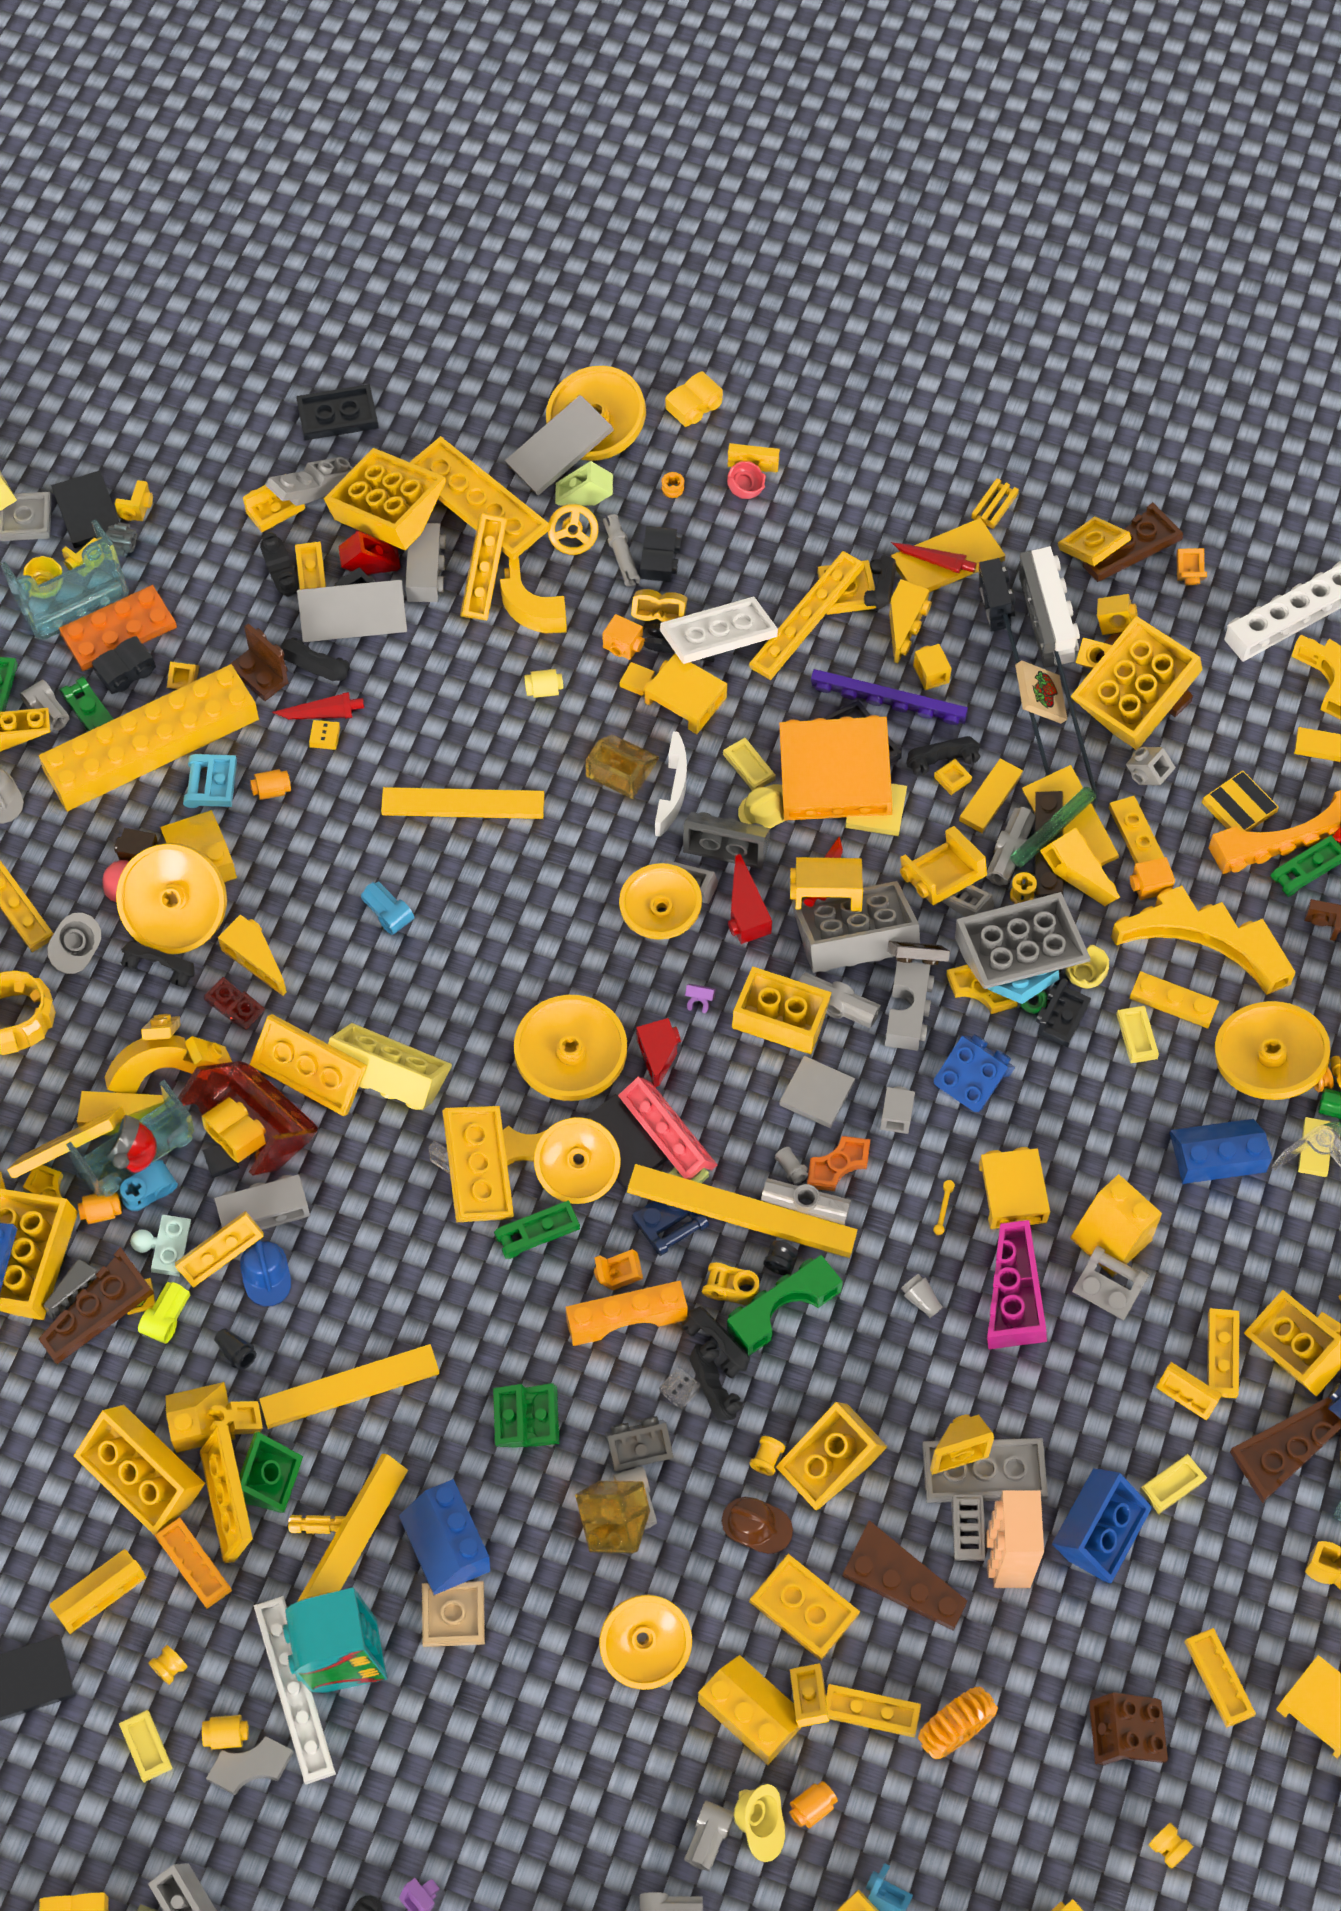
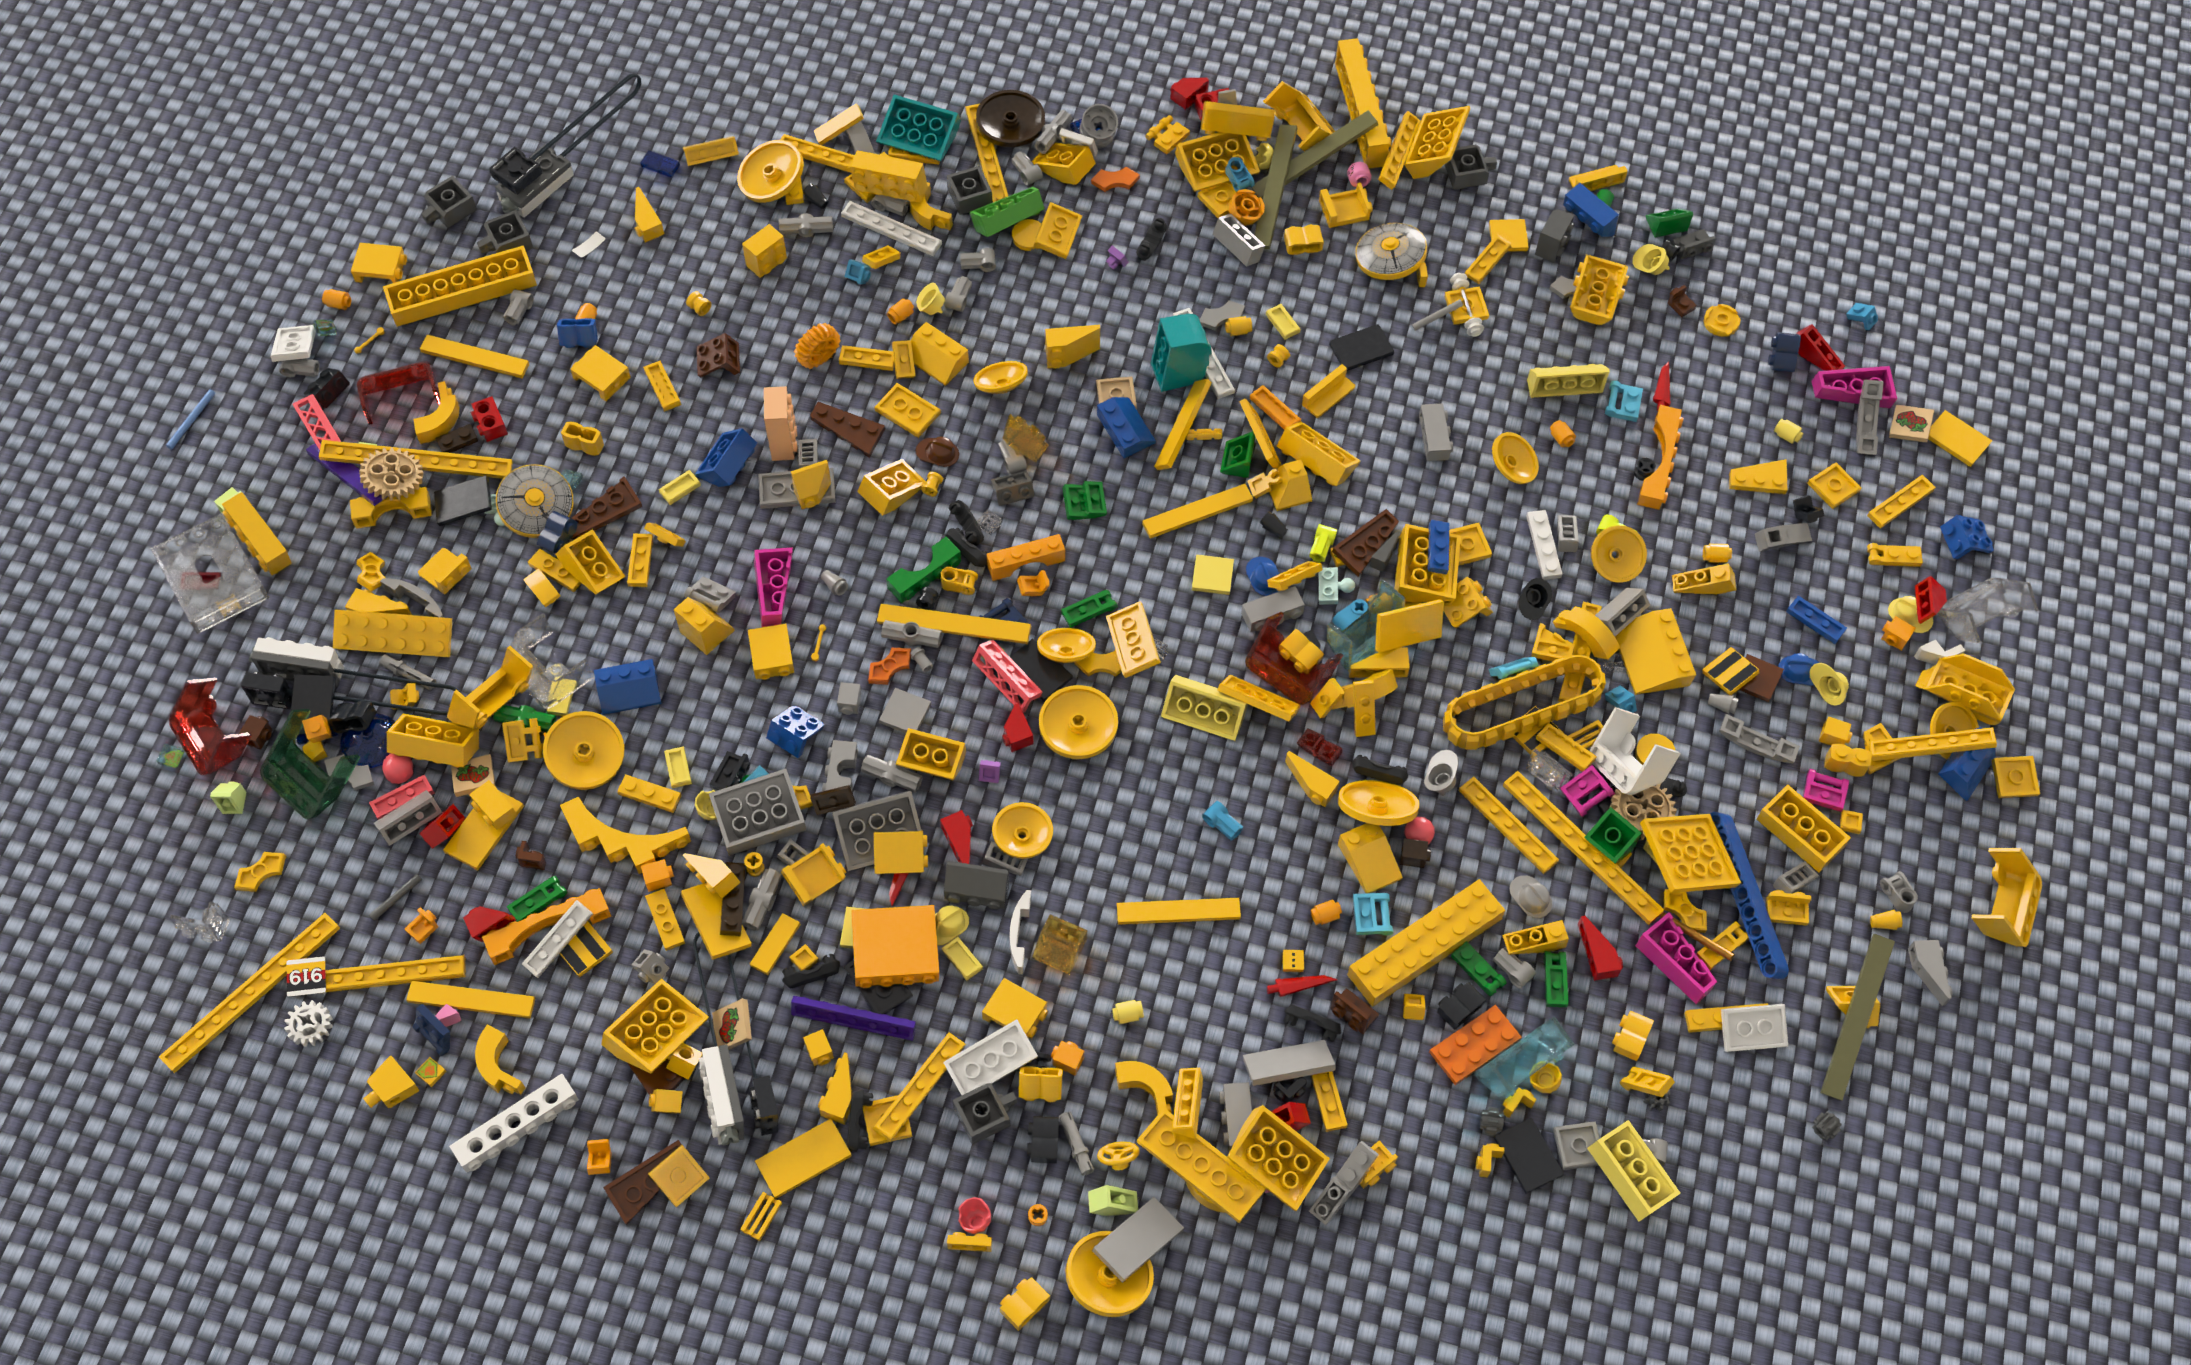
camera: 175 degrees right, 0 degrees up
piece [106,1115,157,1173] -> none
black piece [260,532,299,597] -> none
black tile [296,384,379,441] -> none
yellow tile [620,662,655,696] -> none
red bar [891,542,977,573] -> none
clear green axle [1010,787,1096,867] -> none
none -> white tile [522,900,593,978]
none -> dark grey hinge [952,1083,1017,1145]
none -> yellow slope [1045,325,1100,368]
none -> light yellow tile [1192,555,1234,595]

